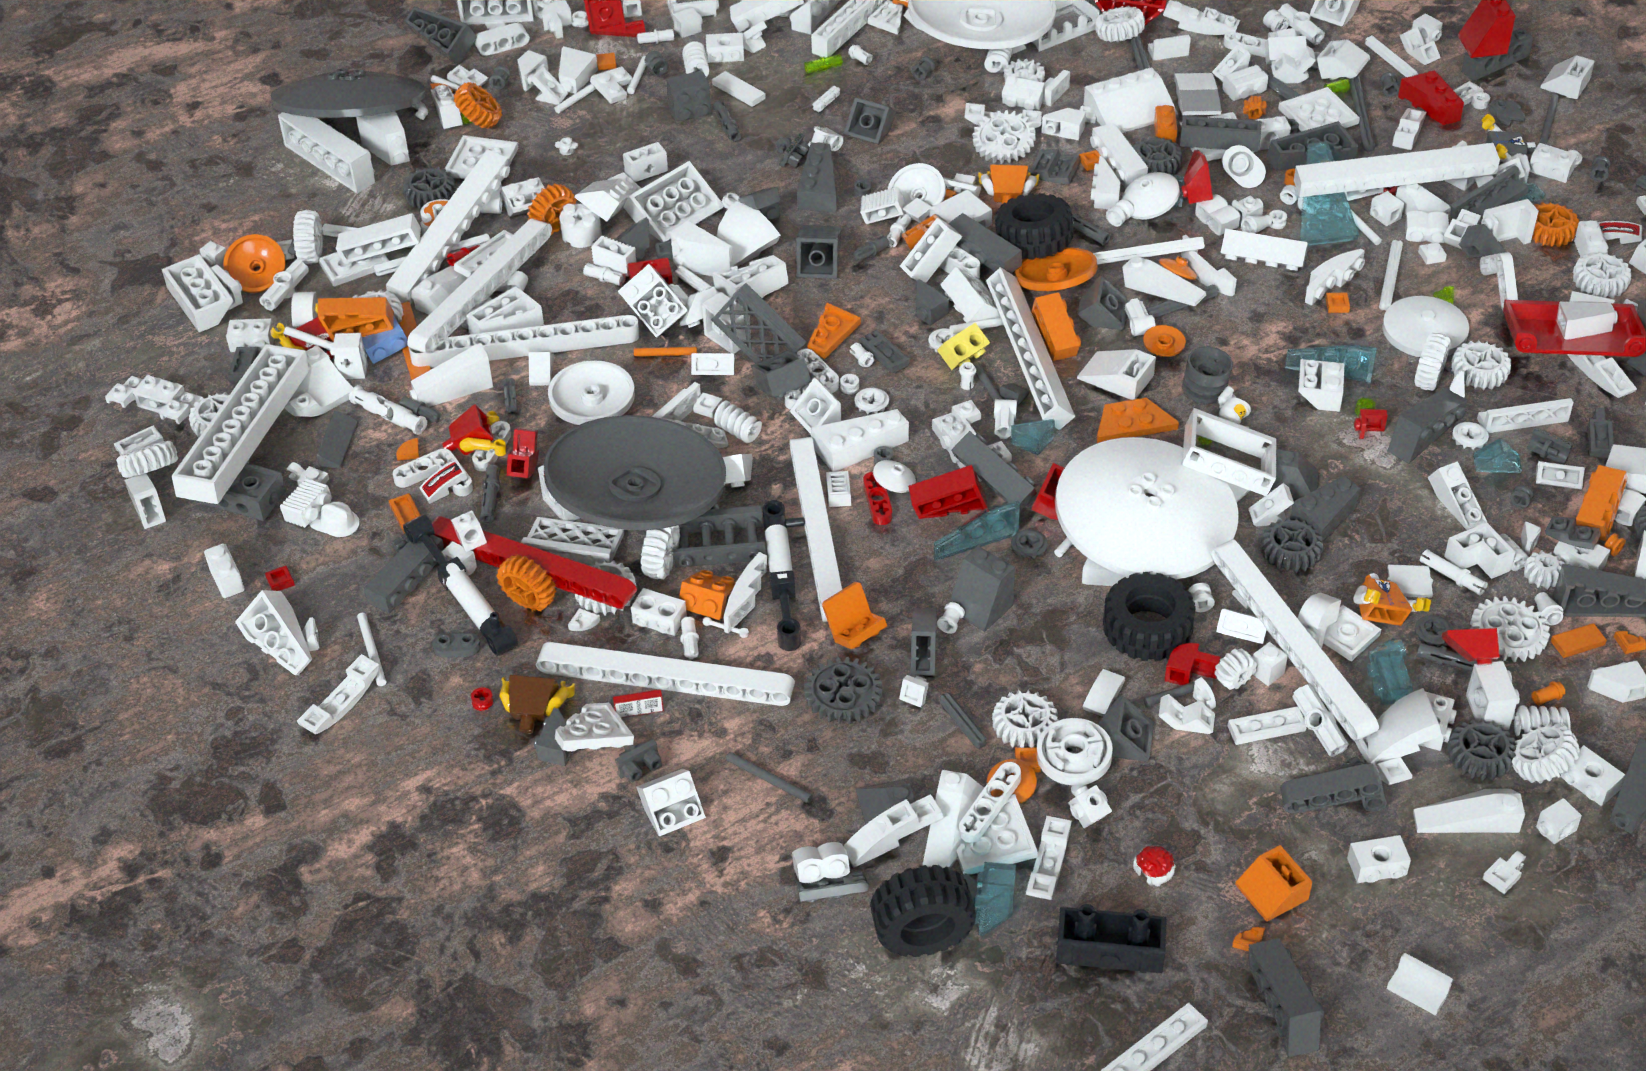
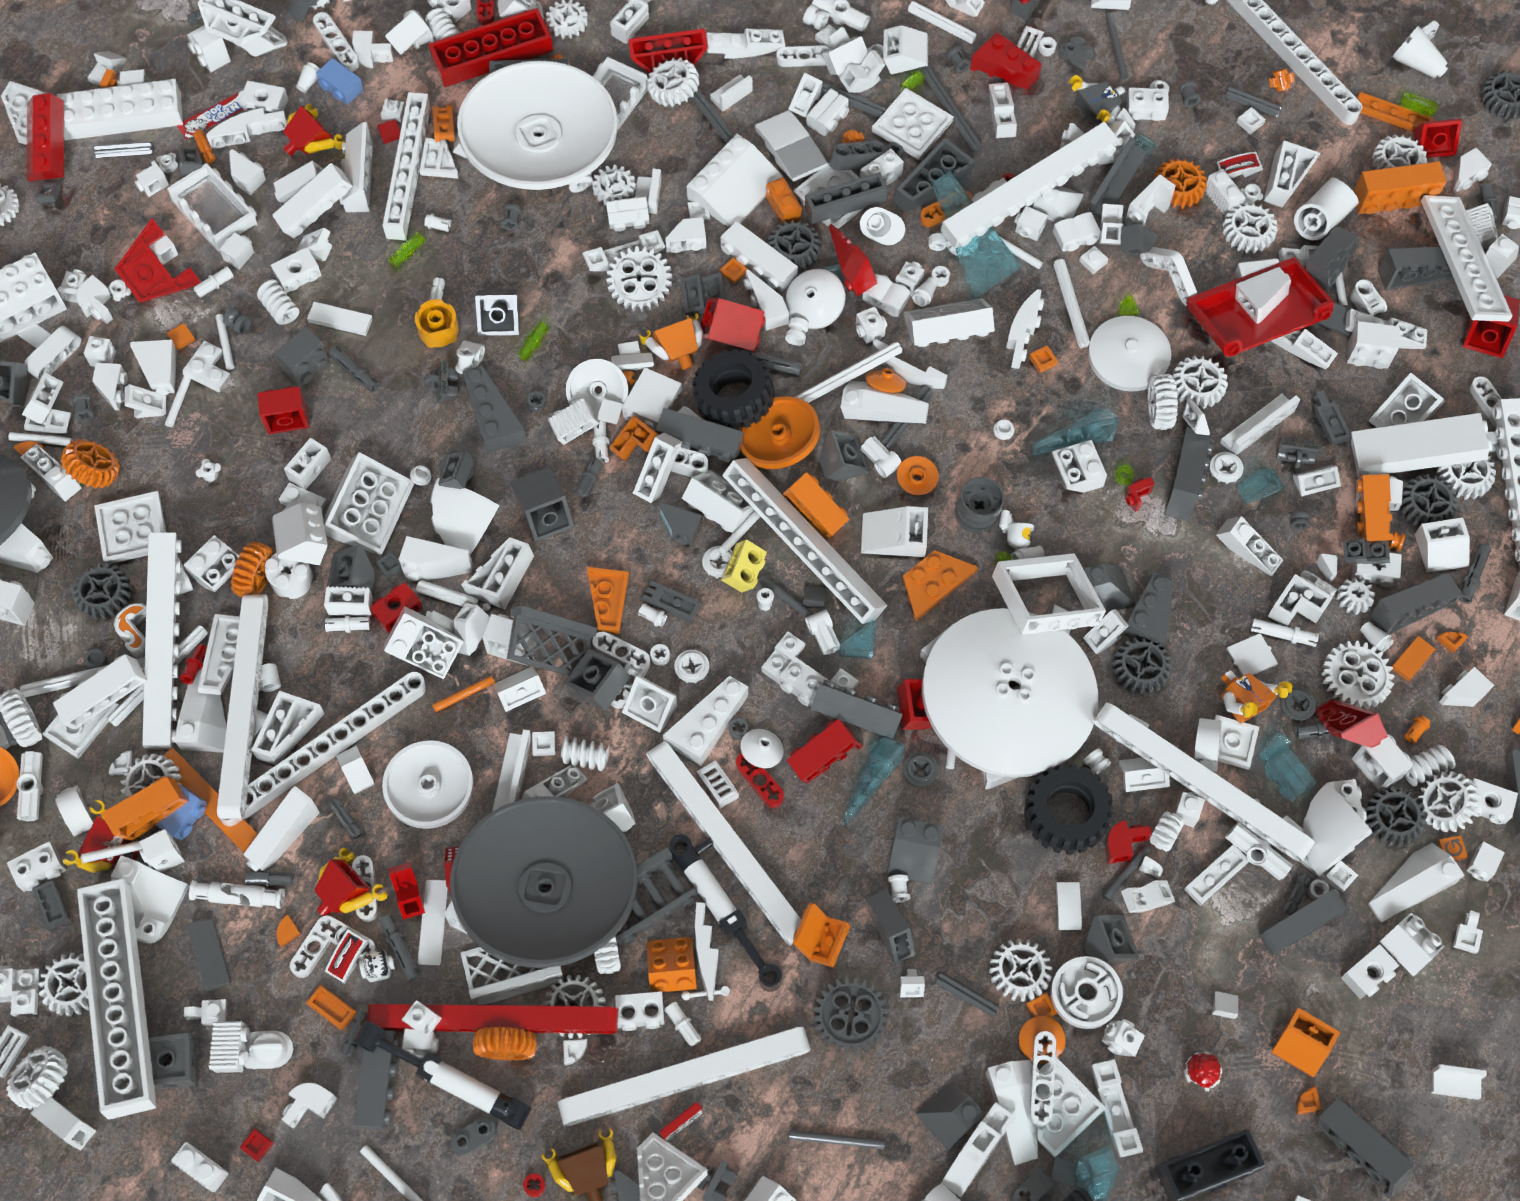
camera: 30 degrees left, 20 degrees up
none -> white brick [22,372,63,424]
none -> white brick [83,336,116,367]
none -> red brick [257,386,310,435]
none -> white brick [282,1083,337,1129]
none -> white head [359,949,395,982]
none -> light orange brick [415,299,459,348]
none -> white sticker [418,880,448,965]
none -> clear neon green pin [517,321,550,361]
none -> slope [701,298,765,351]
none -> dark grey beam [829,141,886,171]
none -> white brick [856,307,887,344]
none -> white plate [993,419,1014,440]
none -> white slope [1212,991,1238,1019]
none -> white plate [1240,184,1263,205]
none -> white slope [1380,913,1445,977]
none -> orange tile [1437,836,1468,861]

